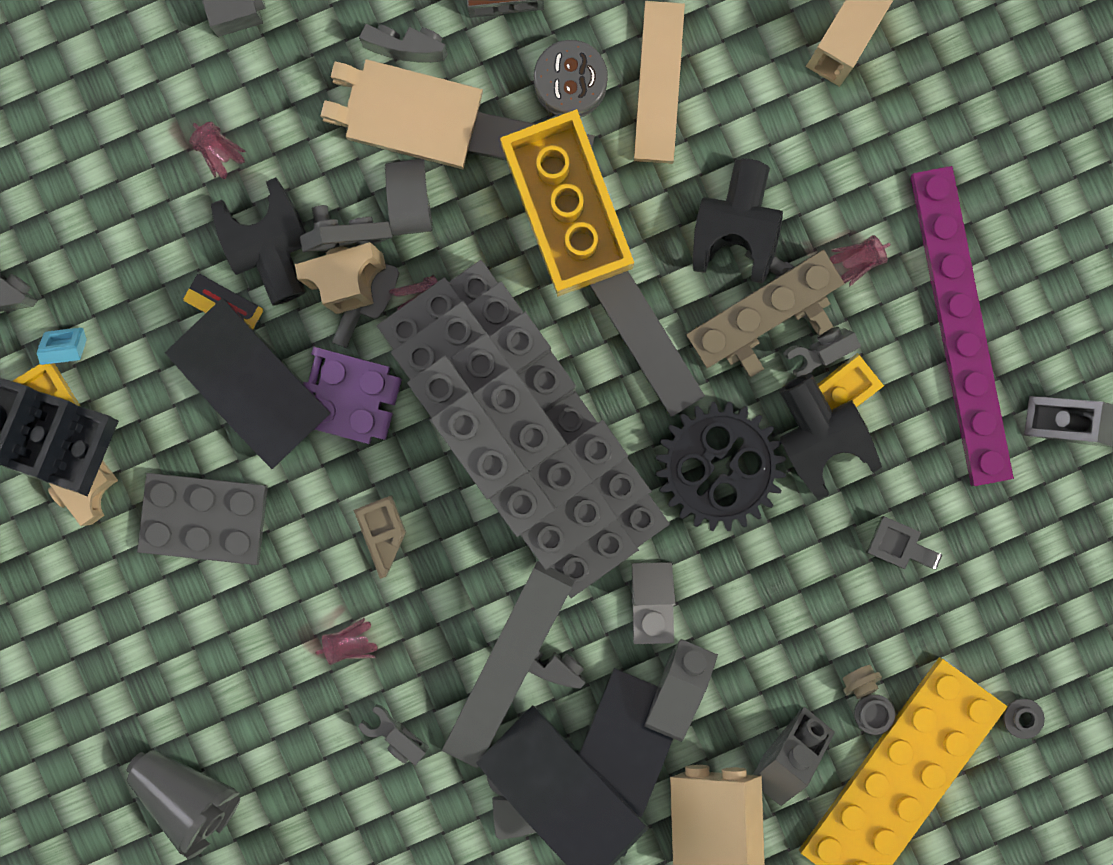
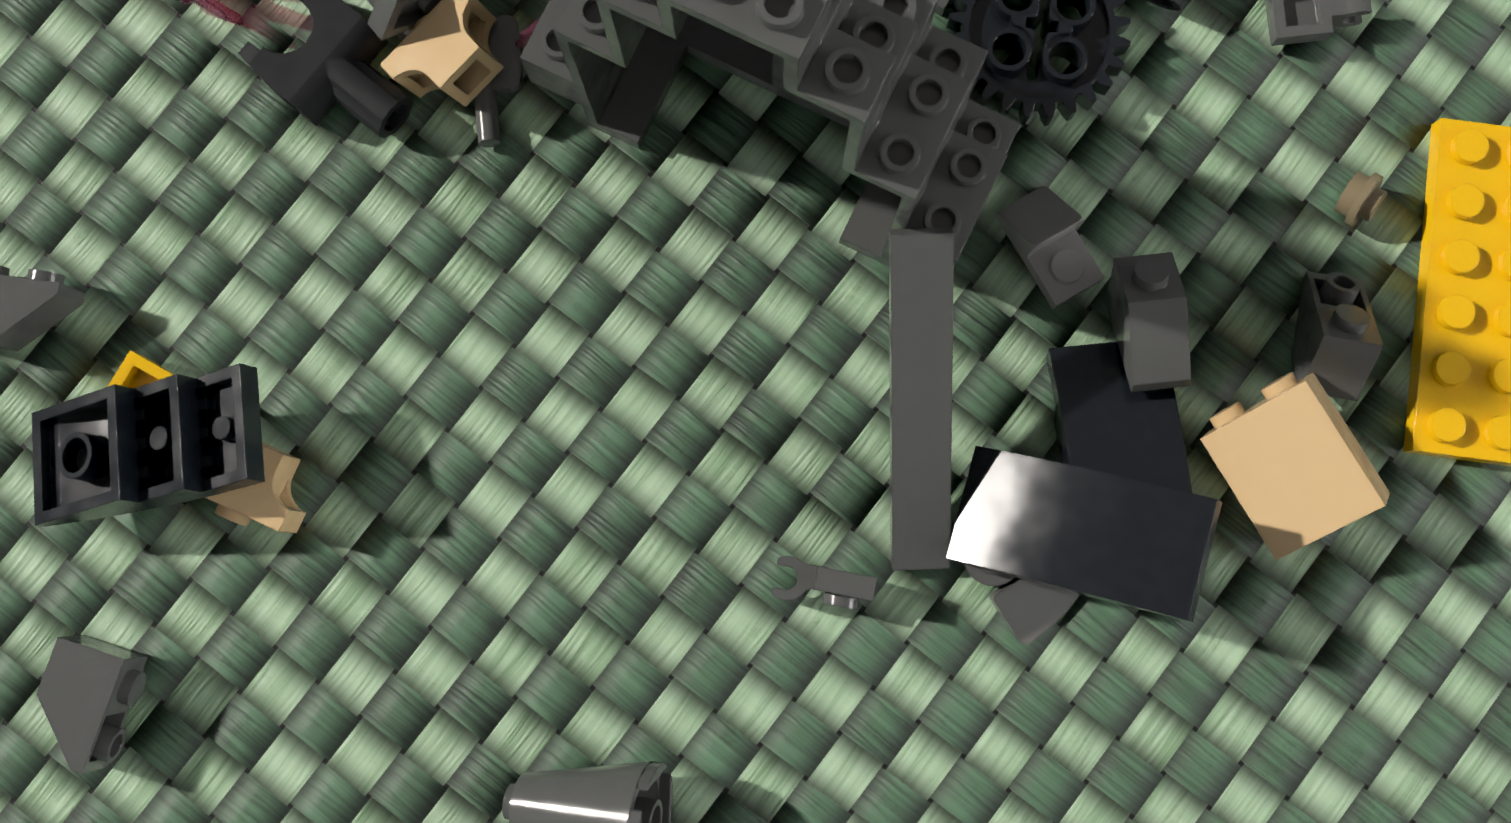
camera: 30 degrees left, 5 degrees down
medium azure tile [37,327,87,365] -> none
dark grey plate [137,473,268,565] -> none
black slope [165,298,331,469] -> none
sticker [184,274,263,329] -> none
medium lavender plate [304,347,402,444] -> none
clear pink piece [315,618,378,665] -> none
dark tan tile [354,495,406,579] -> none
dark grey slope [528,650,586,689] -> none
dark grey plate [854,694,895,735] -> none

